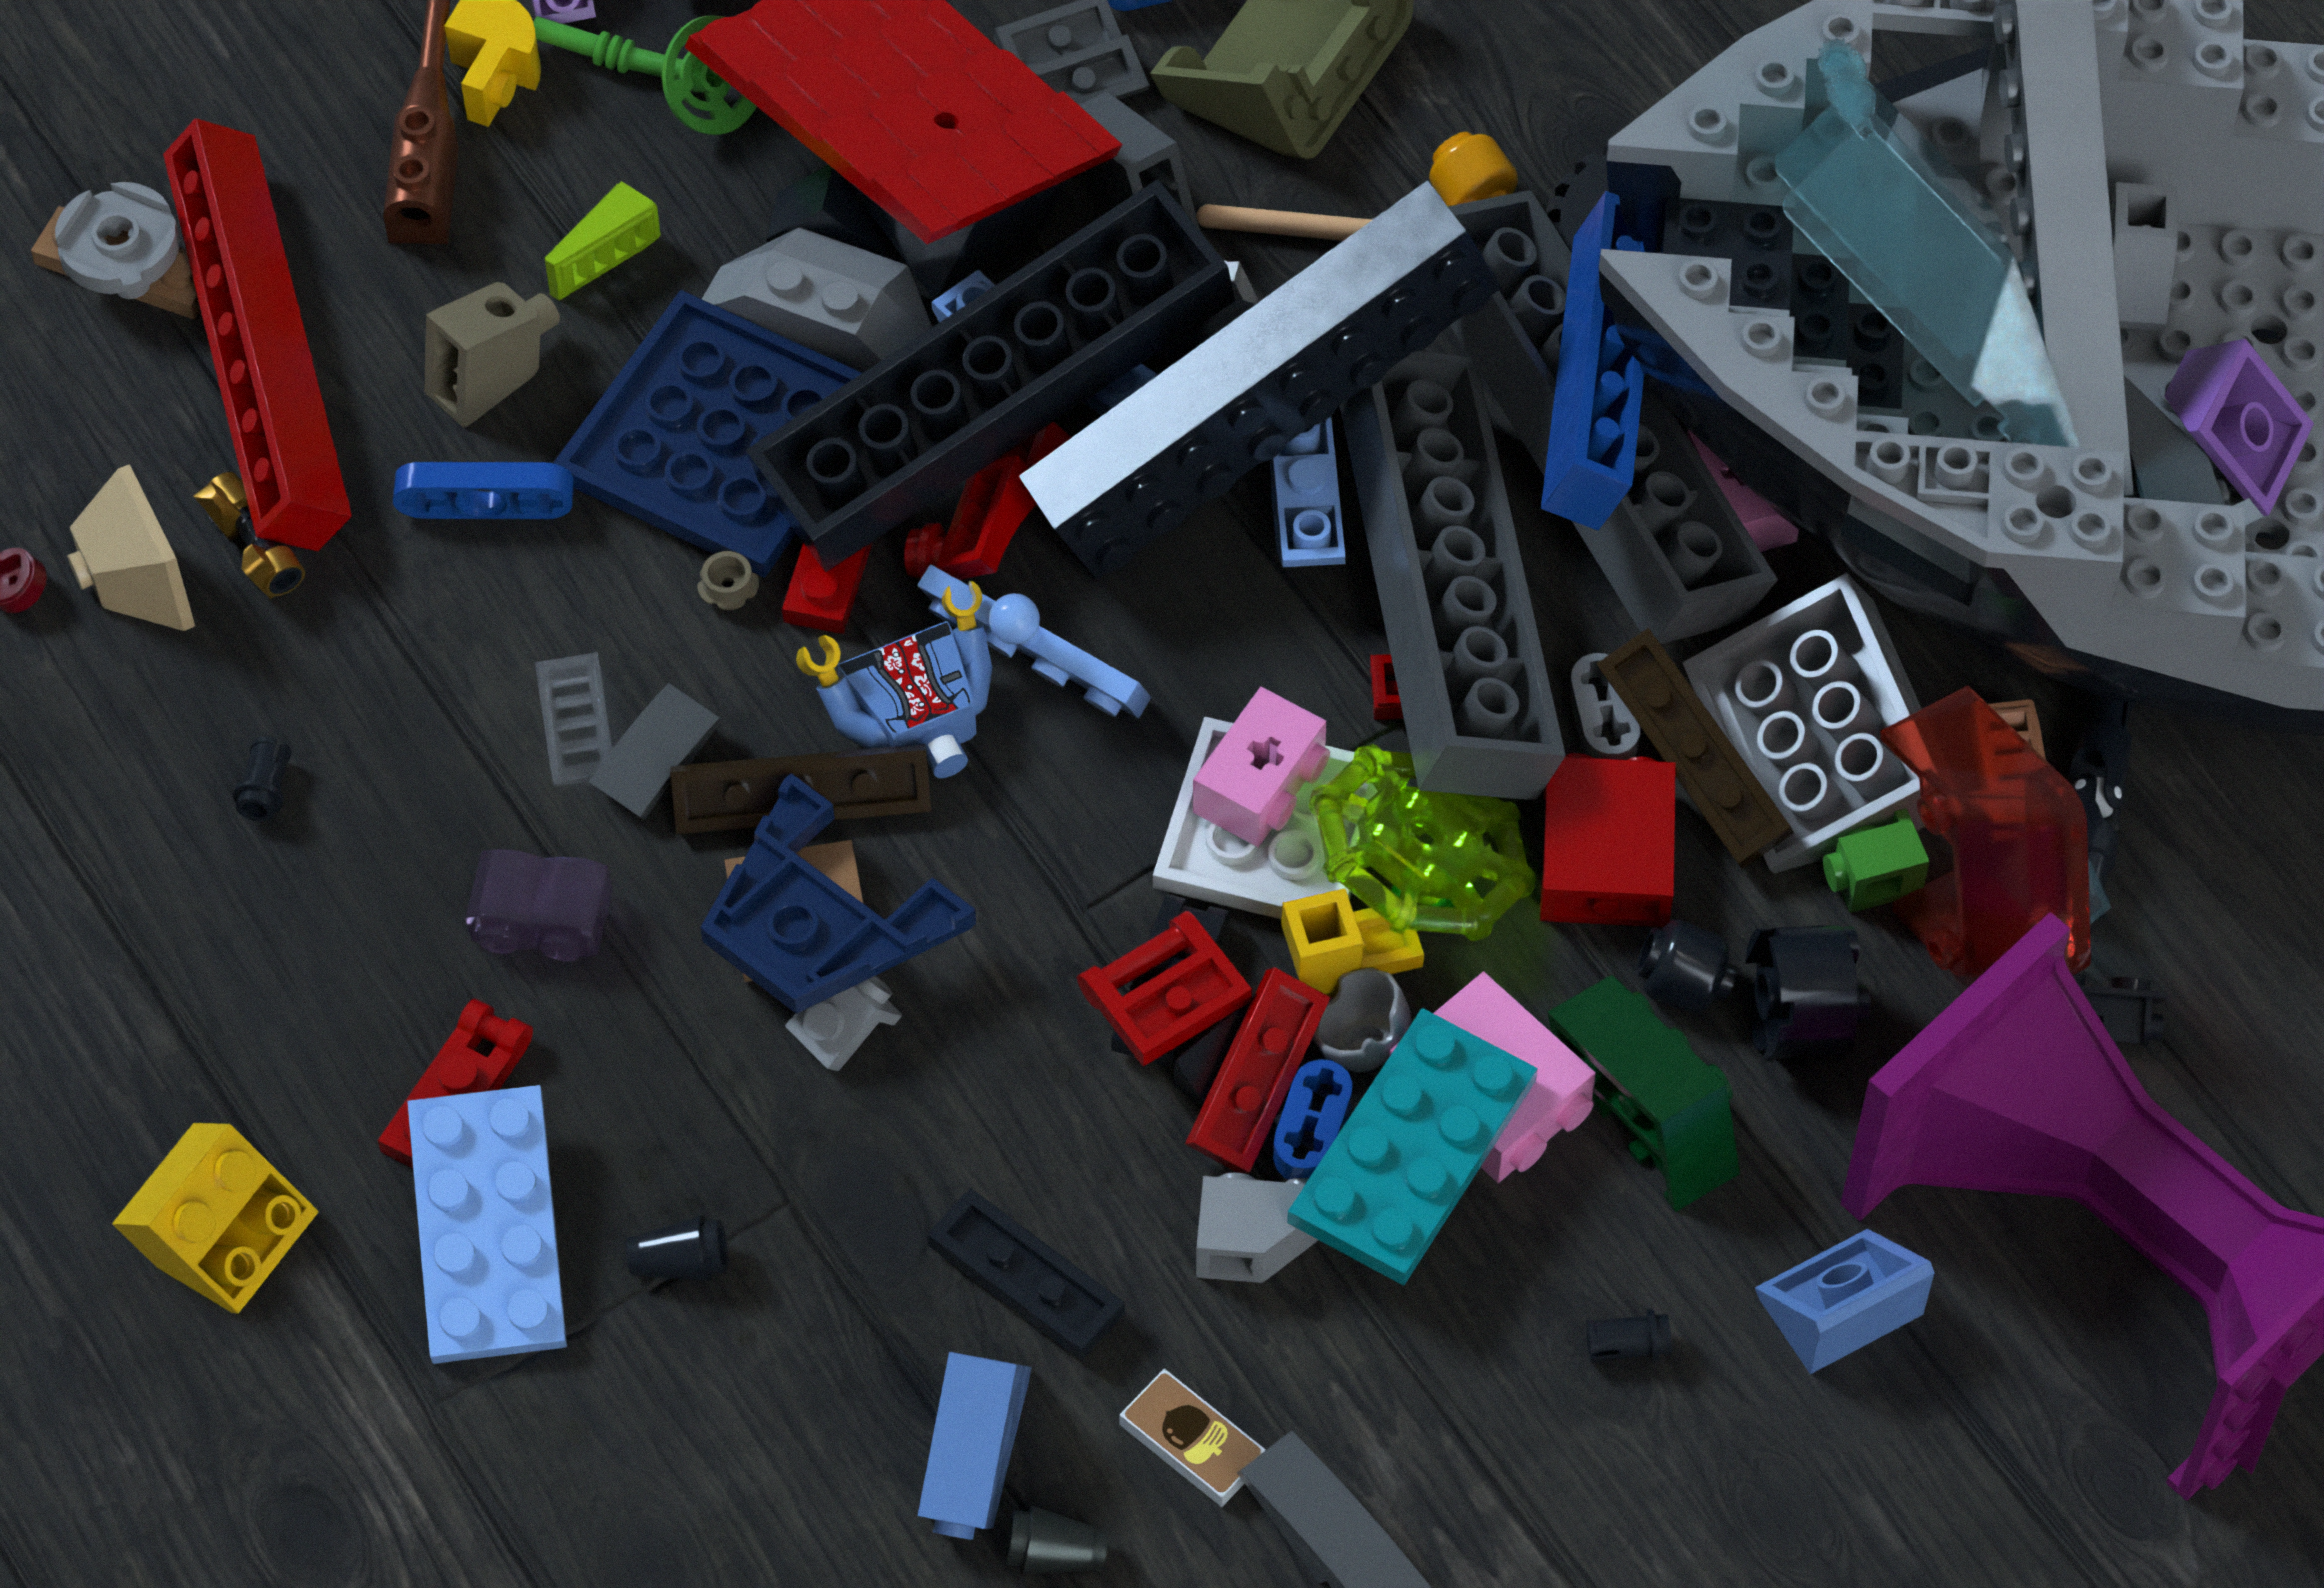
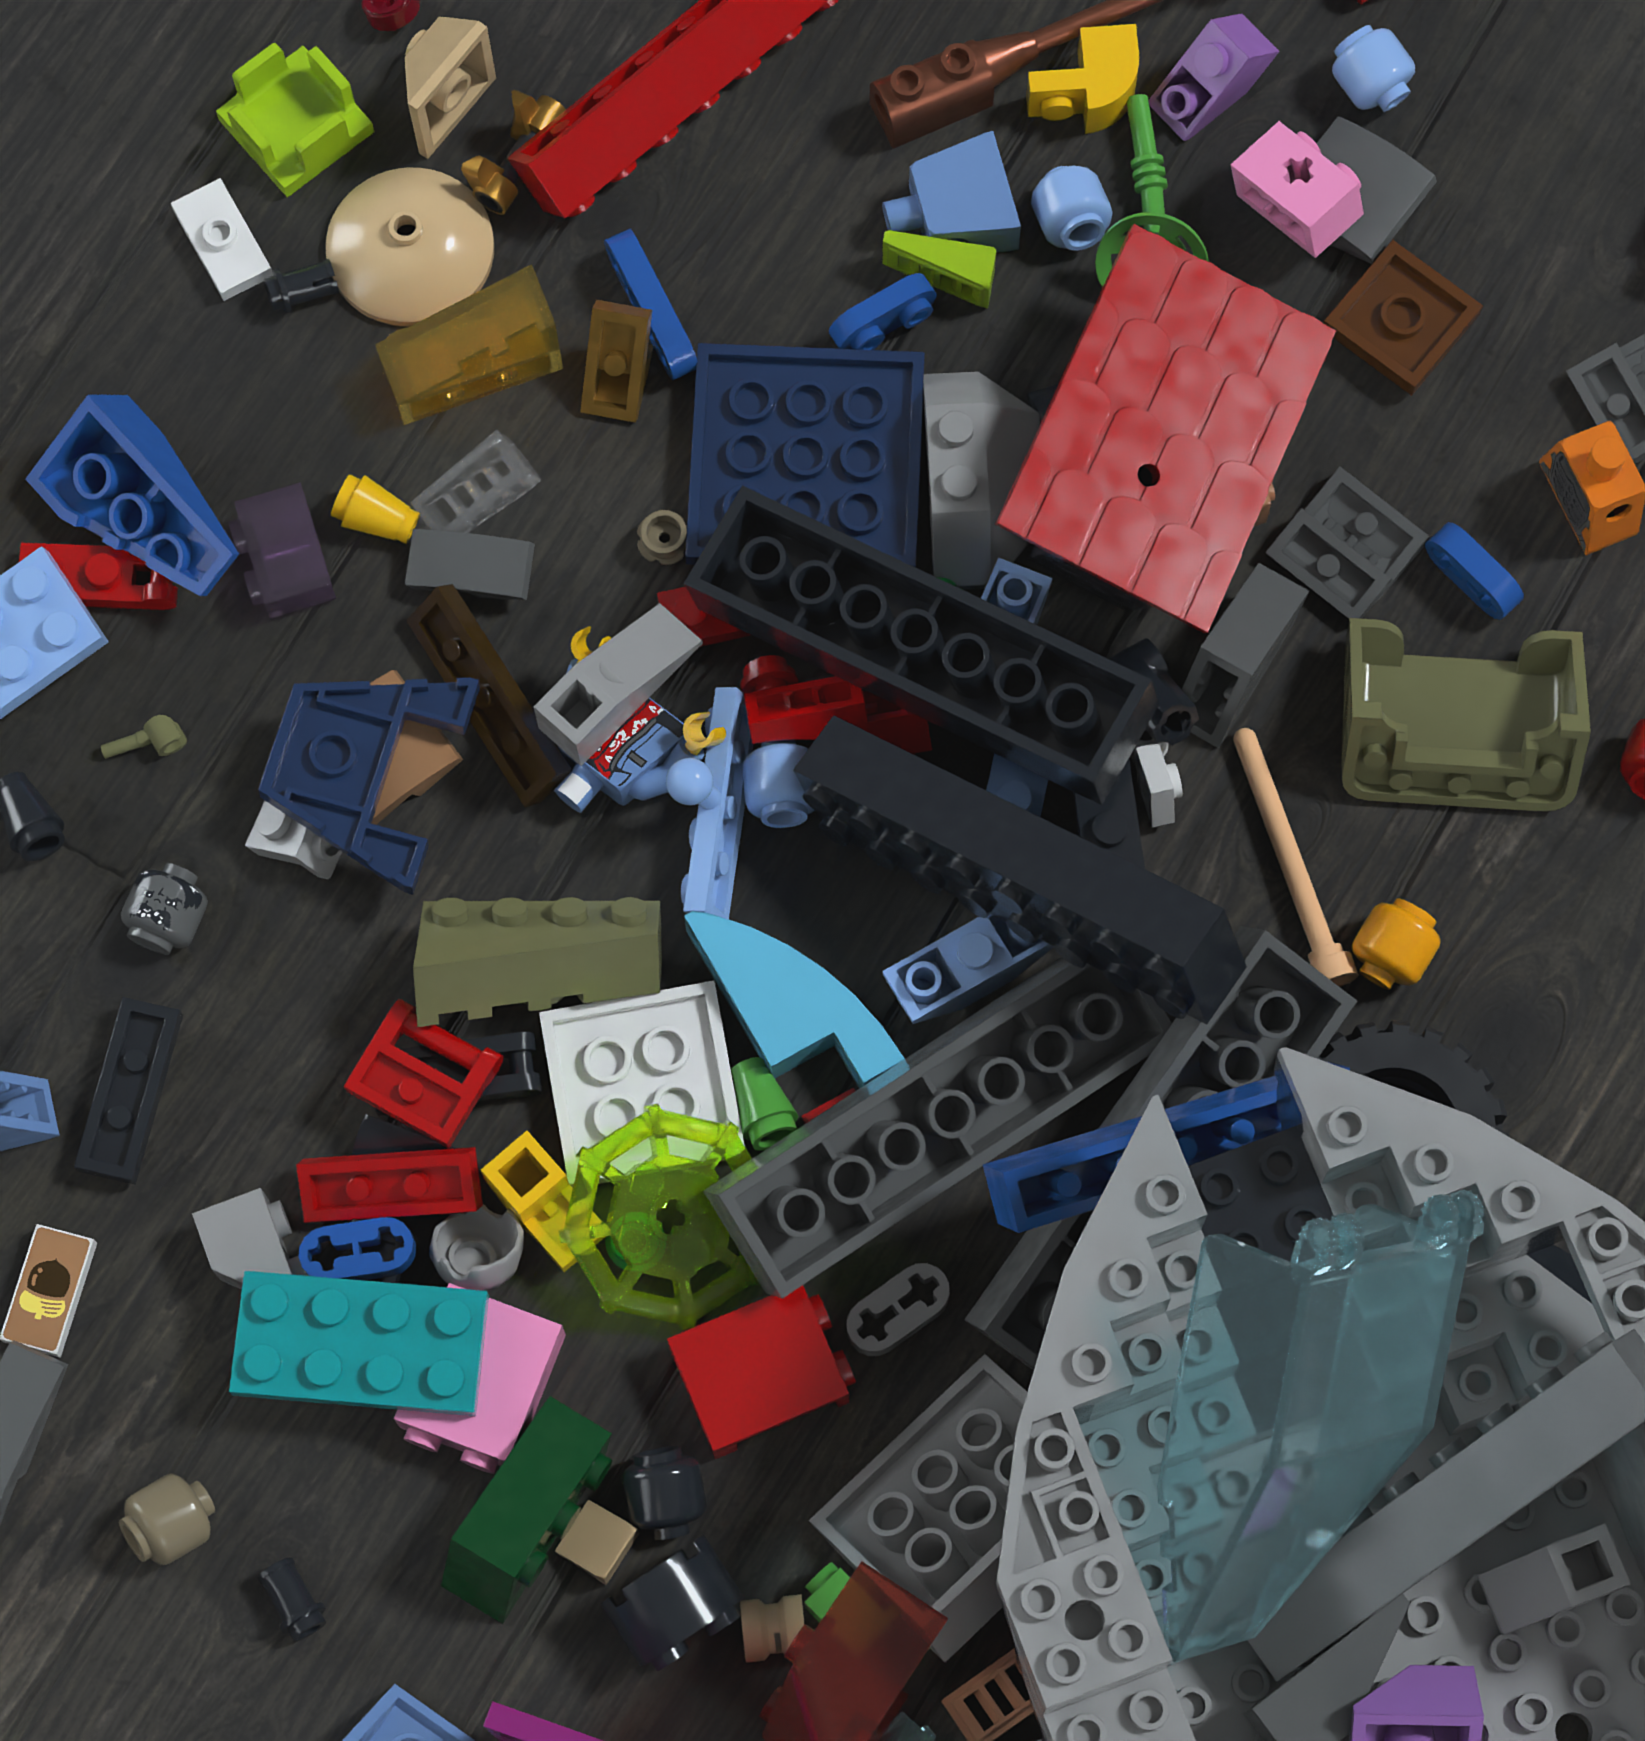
camera: 65 degrees right, 15 degrees up
dark tan torso [424,282,560,428] -> none
bright pink brick [1193,686,1330,848] -> none
dark brown plate [1596,627,1794,870] -> none
none -> blue wedge [25,395,239,596]
none -> olive hand [101,715,187,759]
none -> dark tan head [119,1473,215,1566]
none -> dark grey head [121,863,208,955]
none -> white plate [171,178,273,301]
none -> lime panel [216,43,374,198]
none -> tan dish [326,167,494,327]
none -> yellow cone [331,474,421,544]
none -> clear yellow wedge [375,264,563,425]
none -> olive wedge [413,897,662,1027]
none -> light grey slope [534,603,702,766]
none -> tan slope [555,1500,640,1585]
none -> pearl gold slope [580,300,653,423]
none -> medium azure slope [684,911,905,1089]
none -> bright green cone [731,1057,798,1150]
none -> tan wheel [740,1594,808,1663]
none -> light blue head [743,739,815,828]
none -> blue plate [829,273,937,350]
none -> medium blue torso [882,131,1021,253]
none -> light blue head [1031,165,1113,251]

